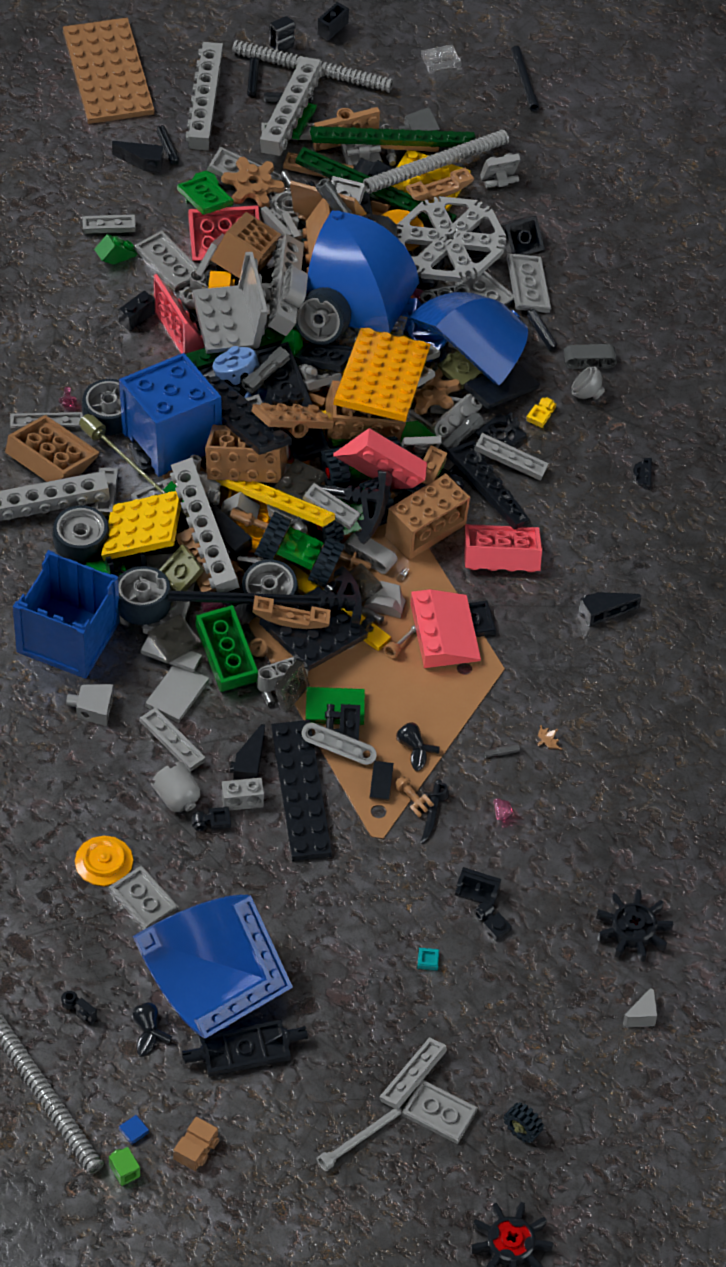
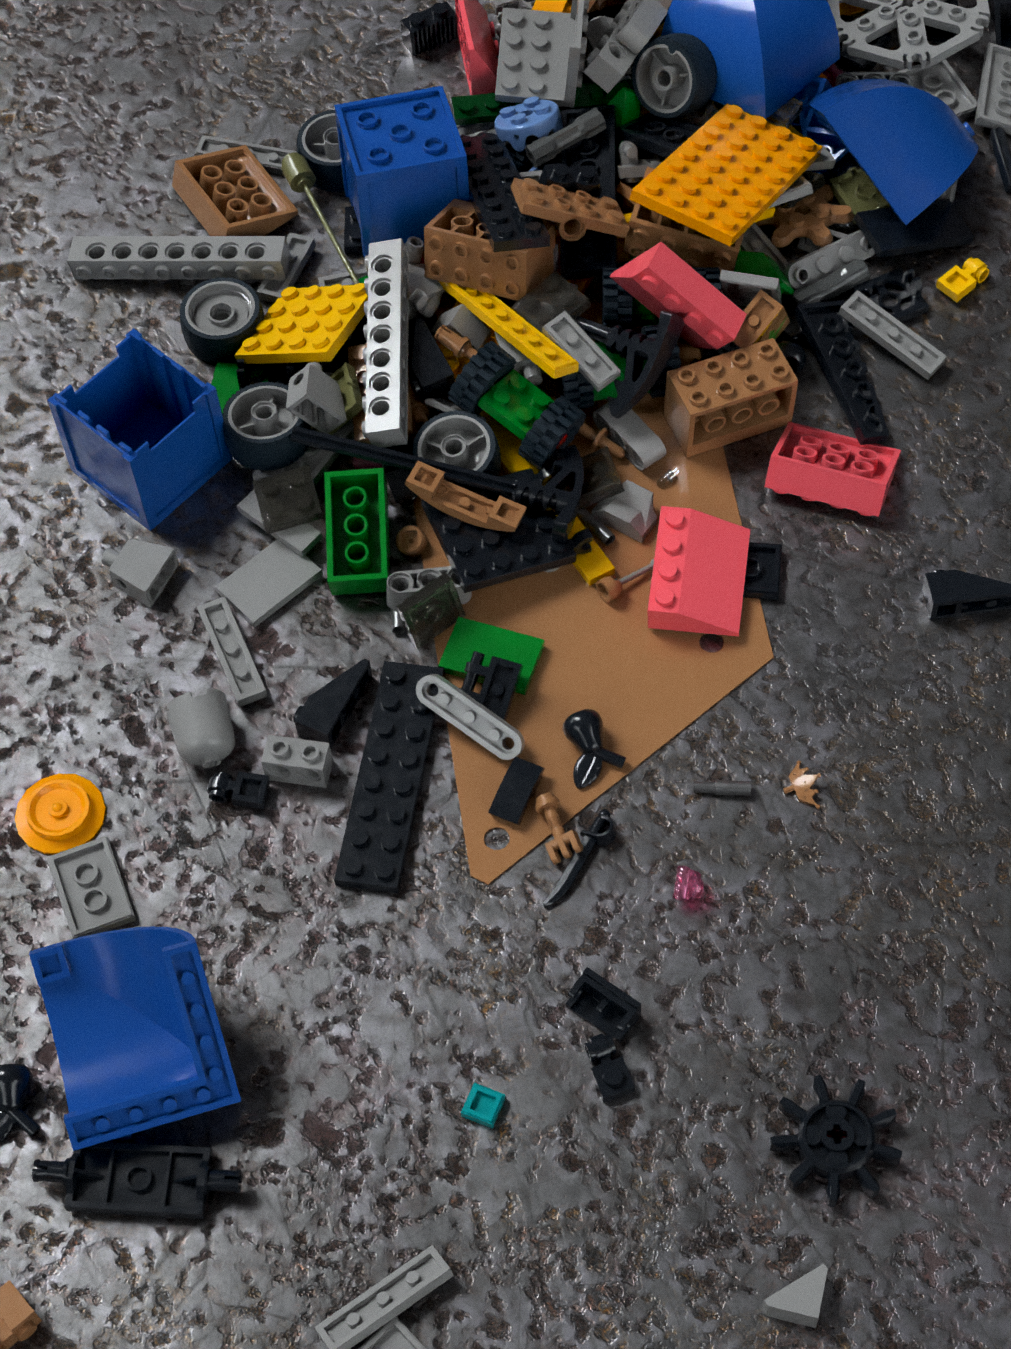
camera: 25 degrees right, 5 degrees up
clear pink plate [58,387,77,407] -> none
none -> light grey torso [286,362,347,434]

